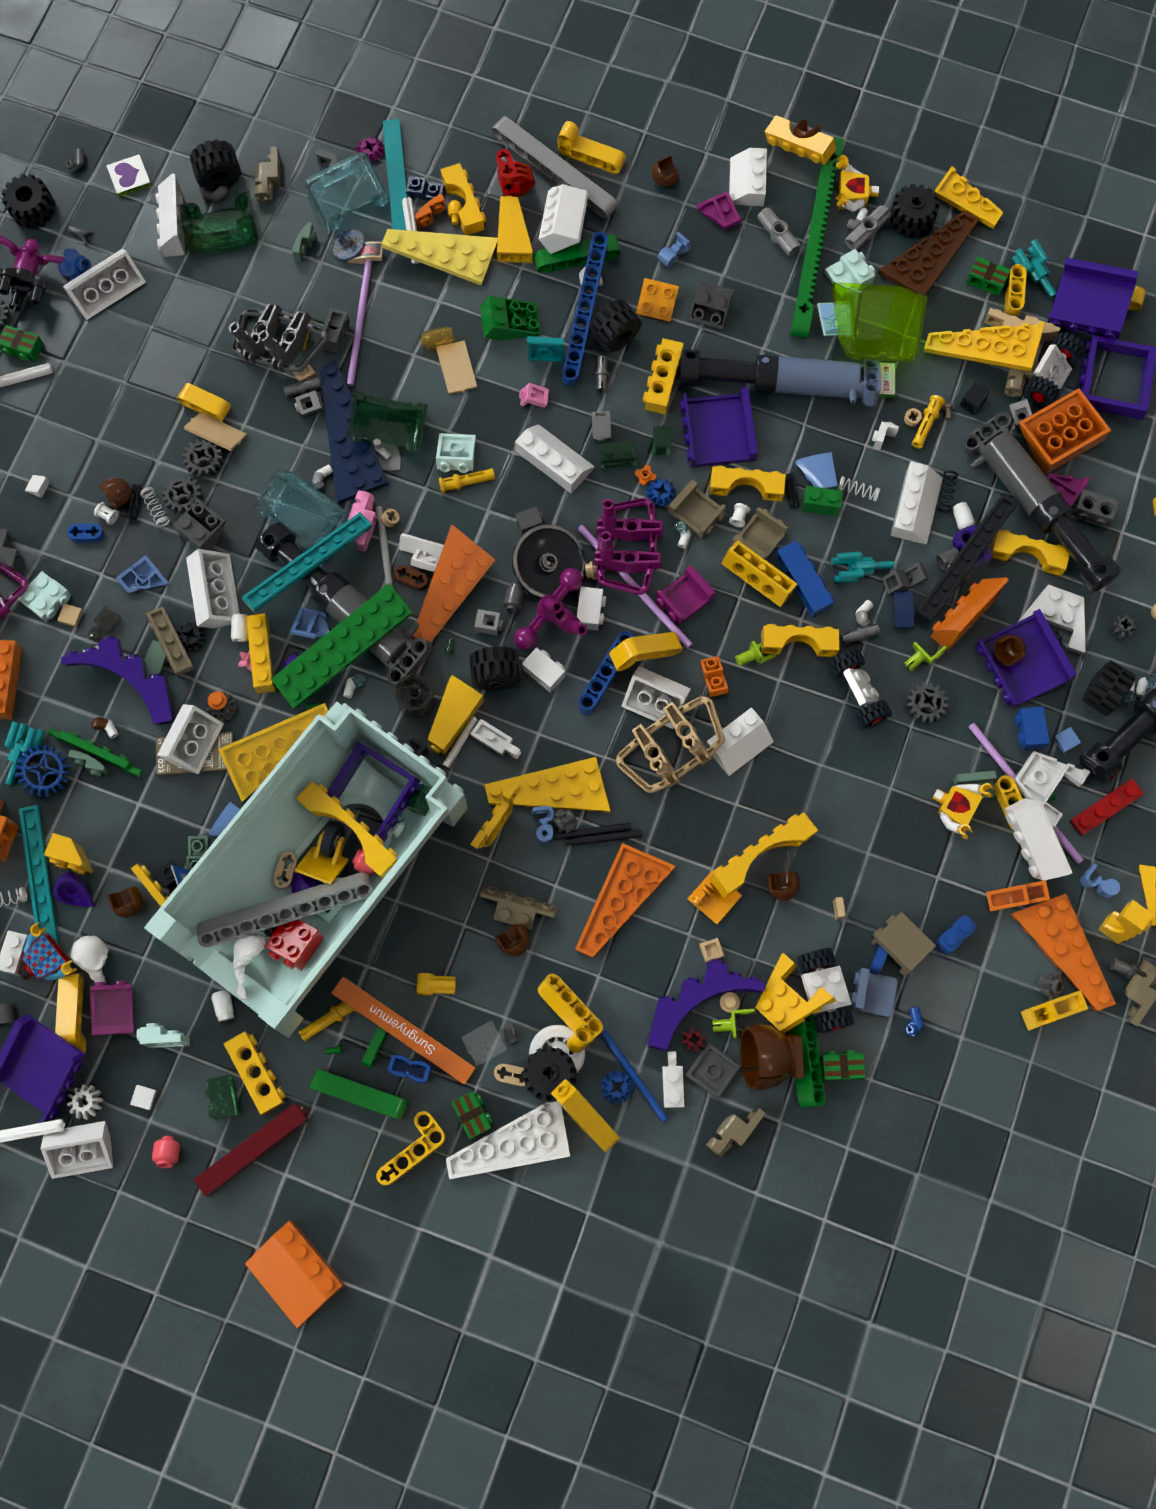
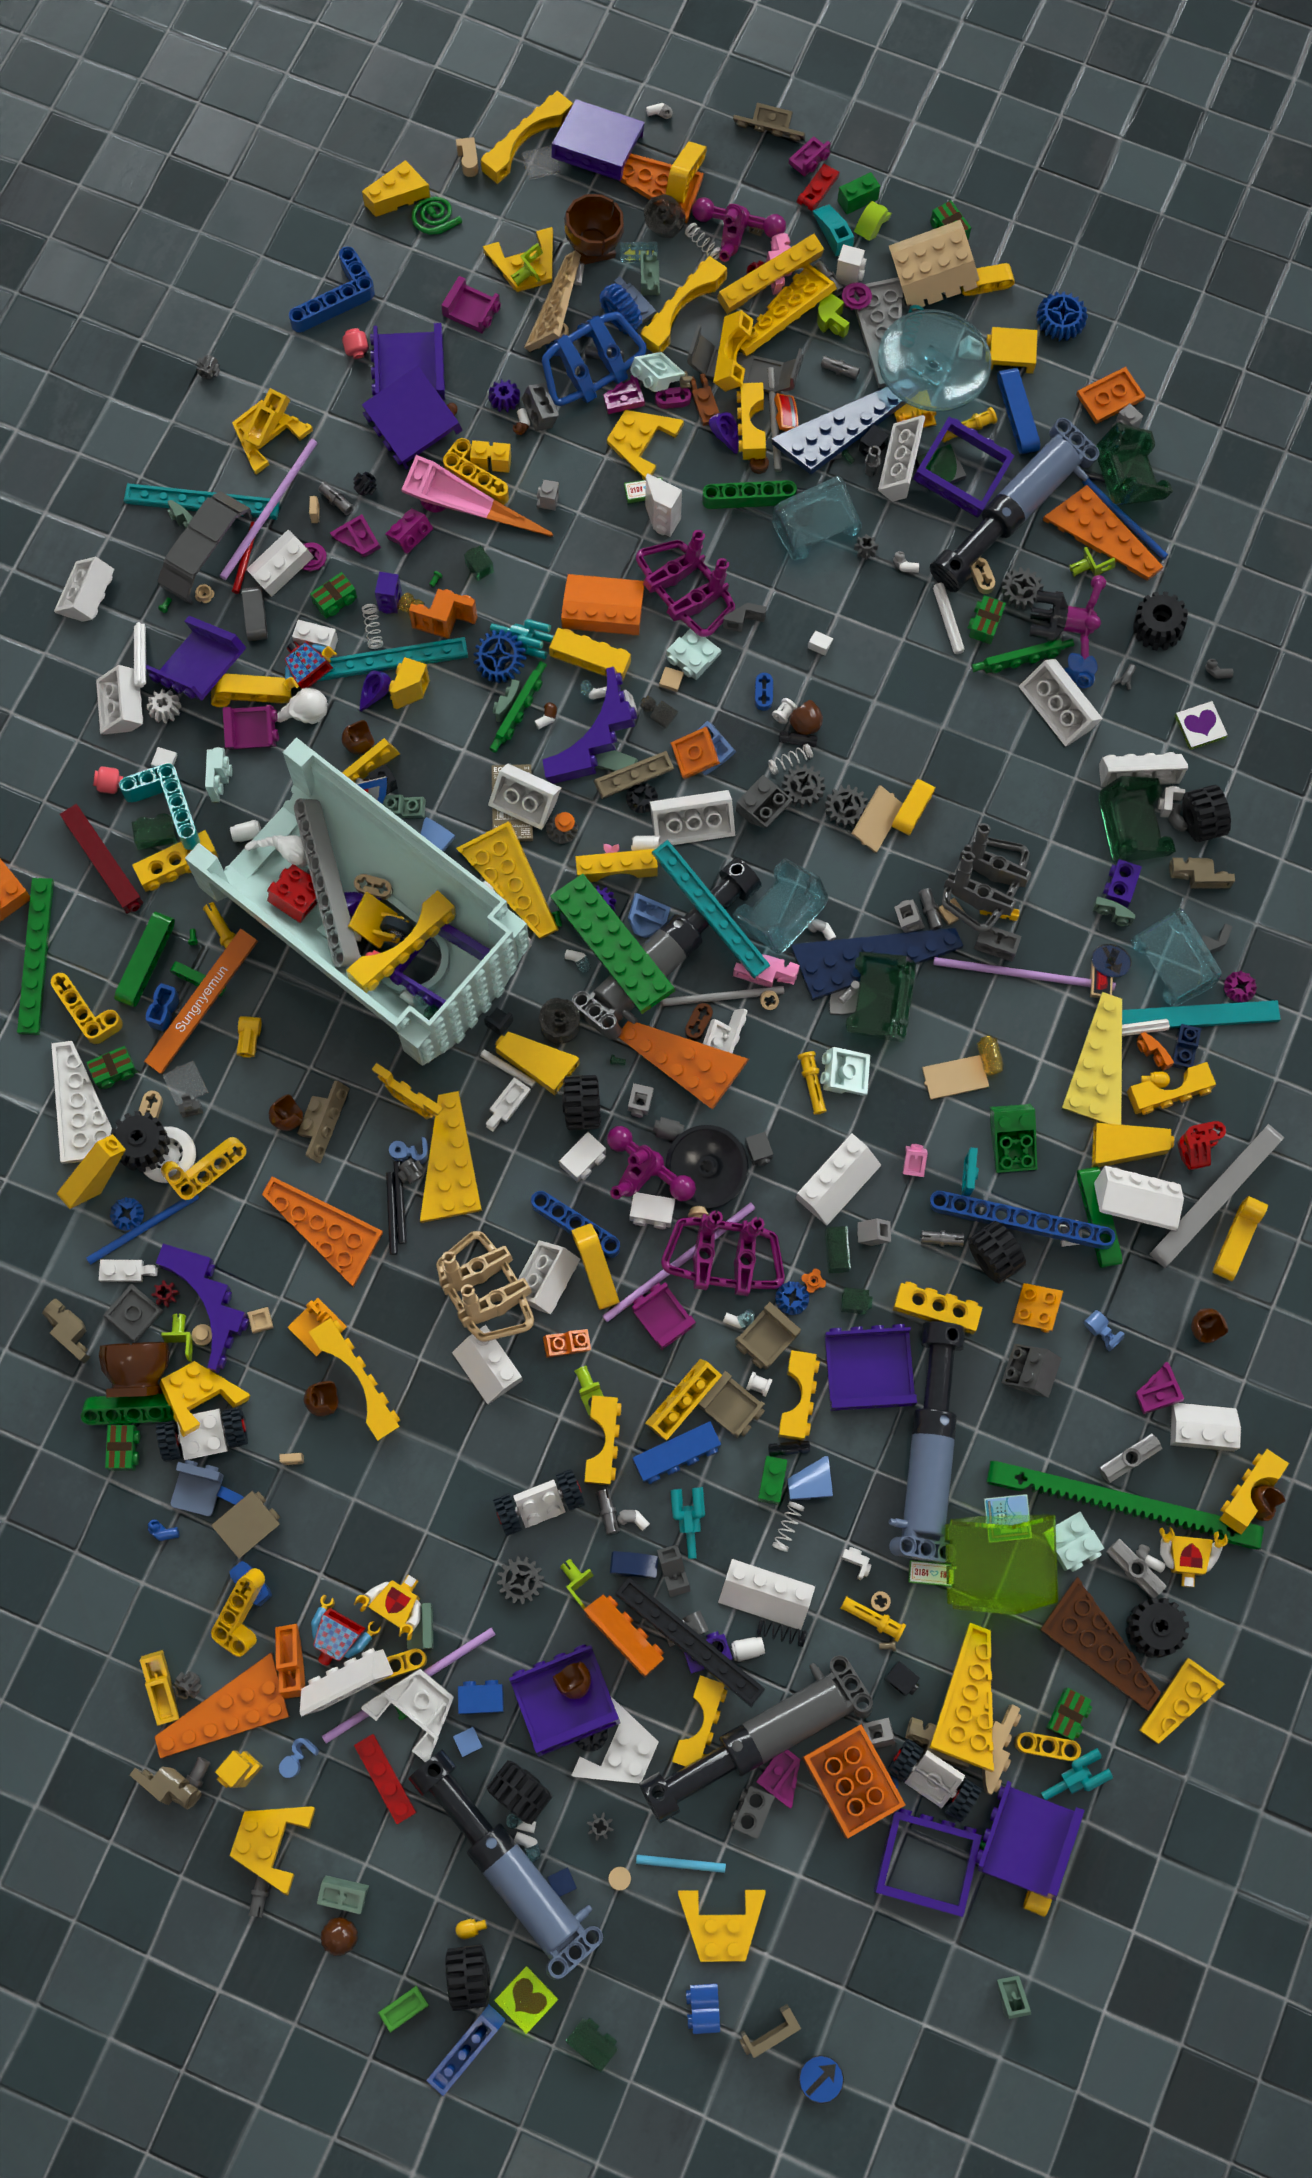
camera: 90 degrees right, 0 degrees up
none -> green plate [17,878,54,1035]
none -> teal beam [119,763,200,850]
none -> yellow beam [211,1568,265,1657]
none -> torso [311,1595,381,1666]
none -> yellow brick [549,628,631,680]
none -> arm [580,680,607,700]
none -> medium azure bar [636,1855,726,1873]
none -> orange tile [671,727,720,779]
none -> green plate [971,638,1074,673]
none -> dark purple brick [1103,859,1142,908]
none -> white bracket [1158,786,1185,818]

